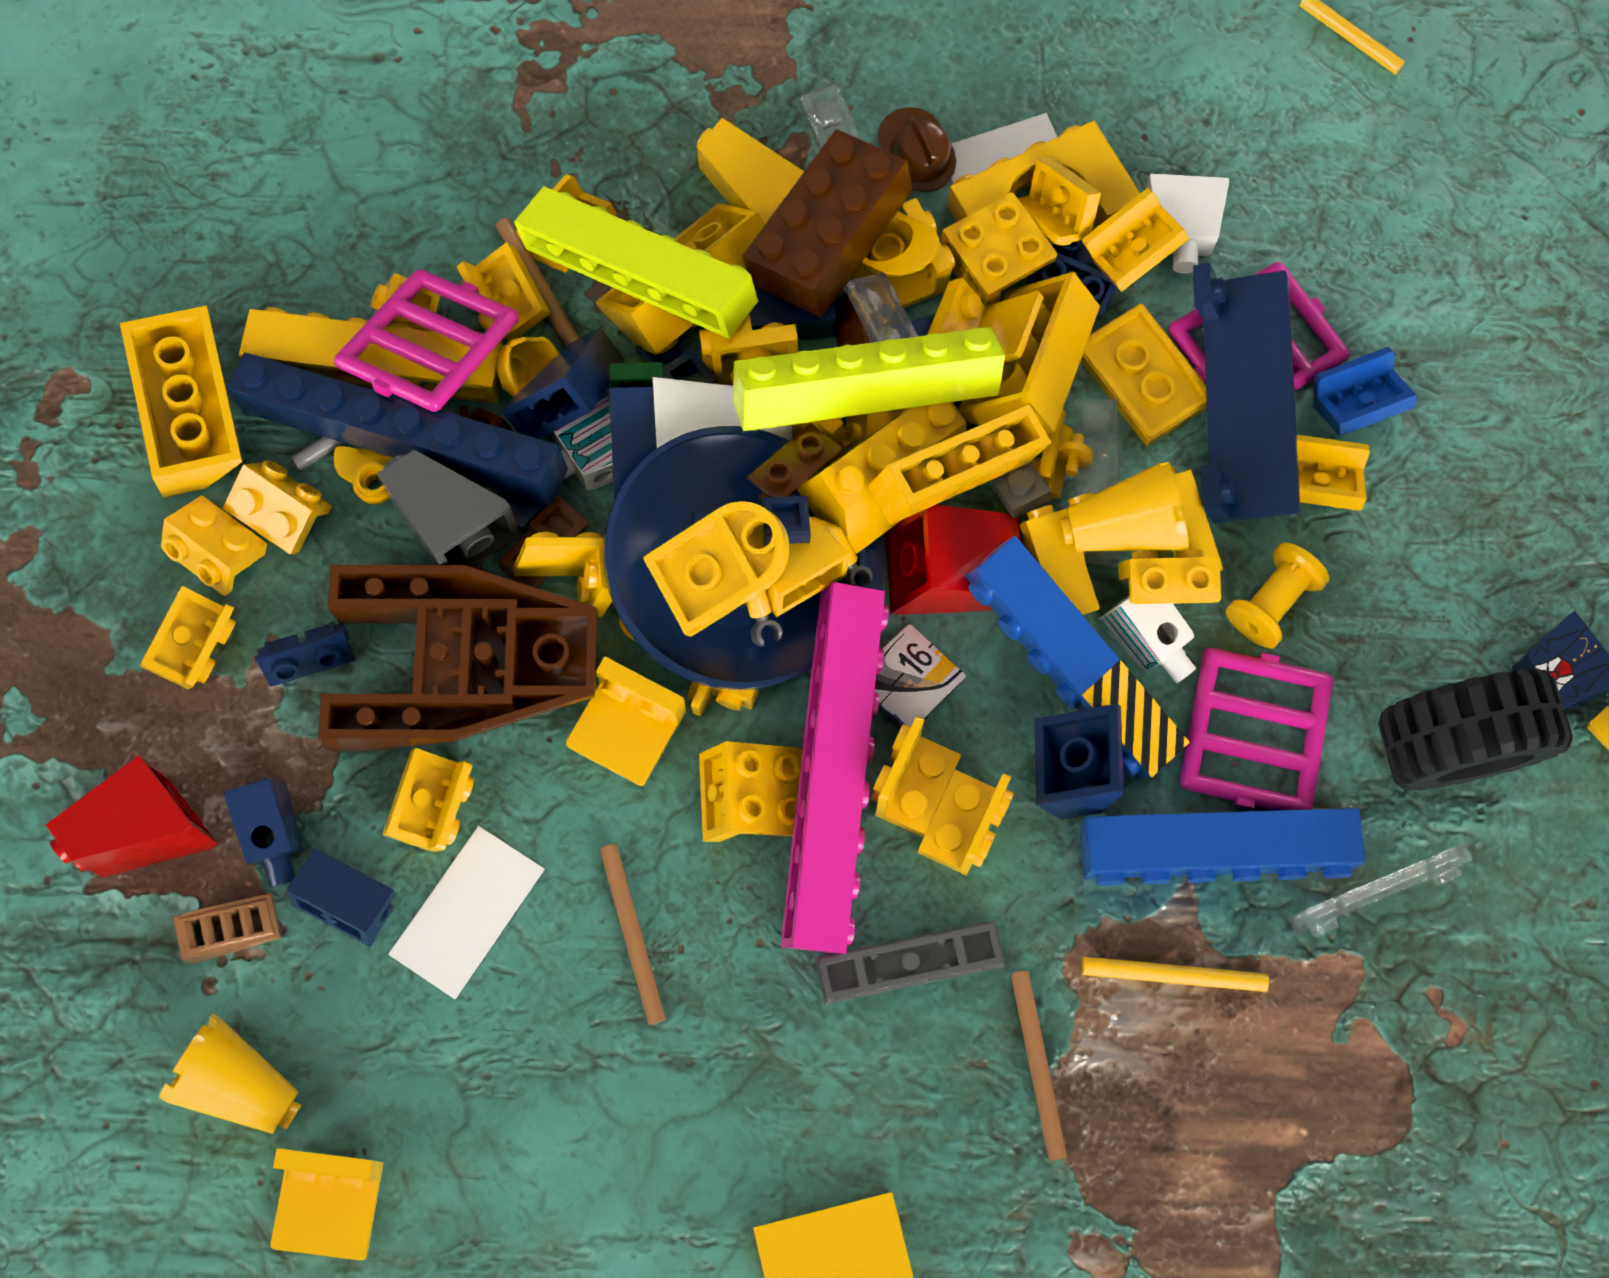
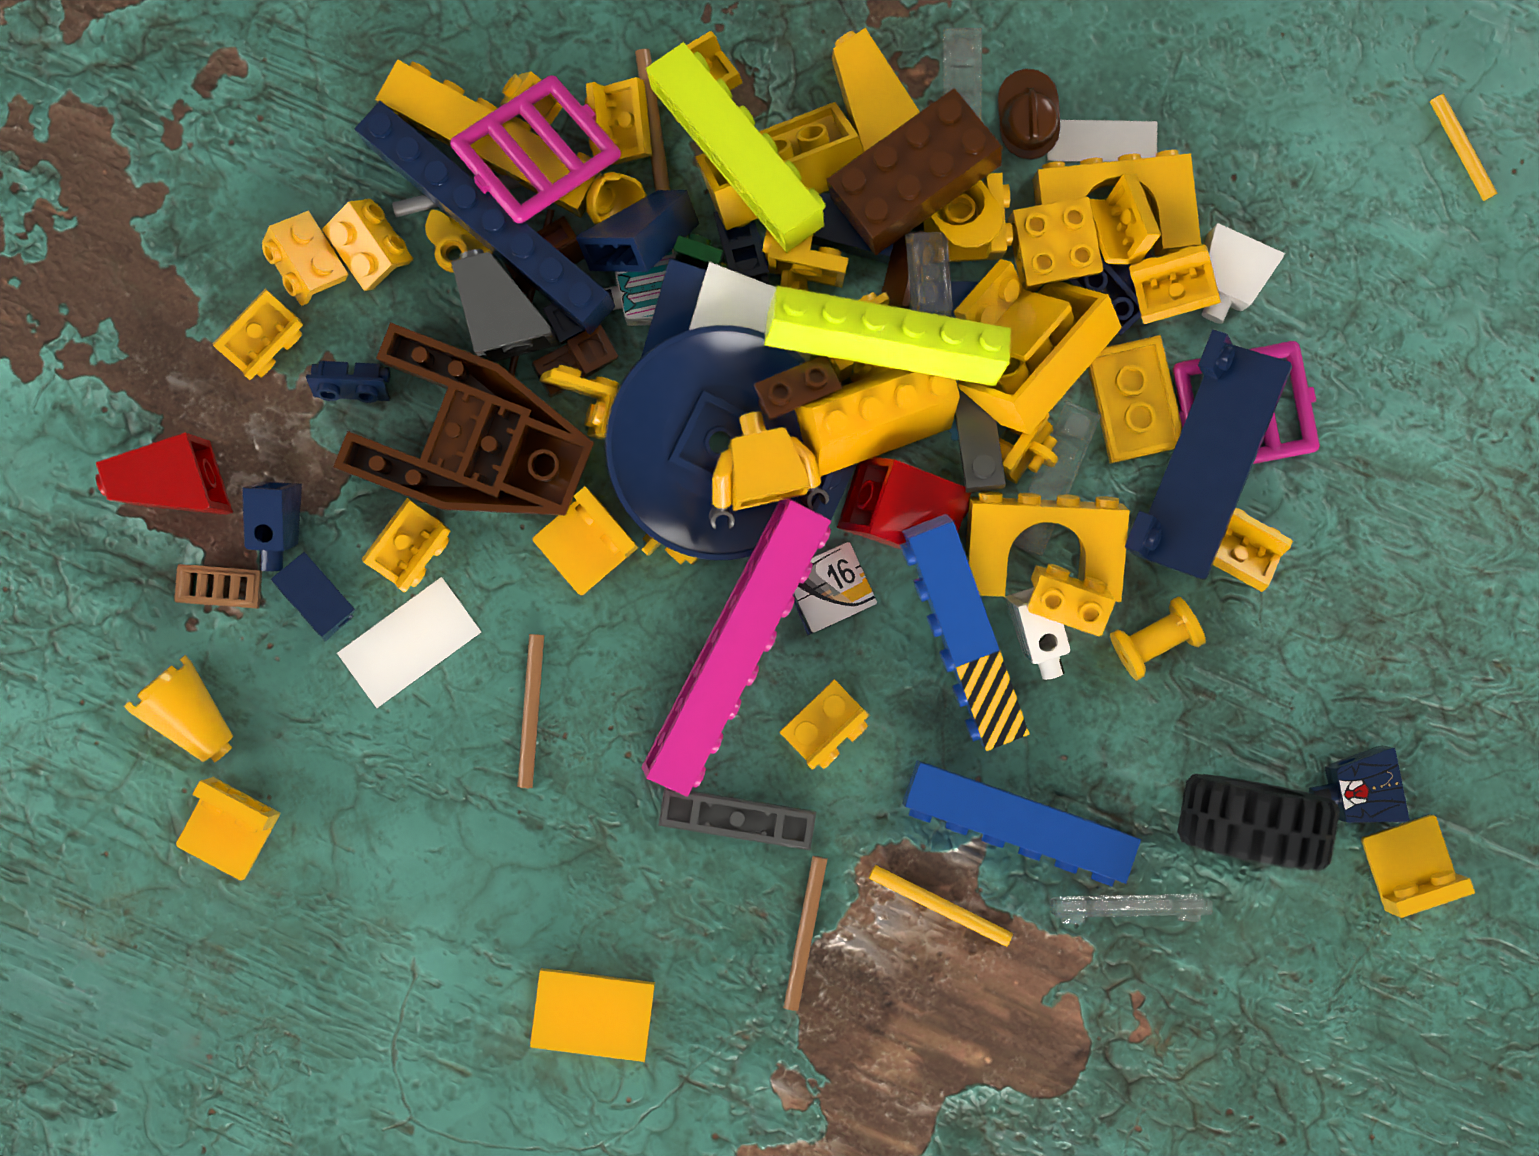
camera: 25 degrees right, 15 degrees up
yellow slope [120,305,242,498] -> none
yellow tile [643,501,790,637] -> none
yellow bracket [699,741,802,842] -> none
dark blue tile [761,496,811,545] -> none
yellow brick [868,404,1051,525] -> none
yellow bracket [871,715,961,838] -> none
dark blue slope [1035,704,1124,819] -> none
yellow cone [1060,462,1189,551] -> none
dark pink bar [1179,647,1333,811] -> none
blue bracket [1313,347,1416,437] -> none

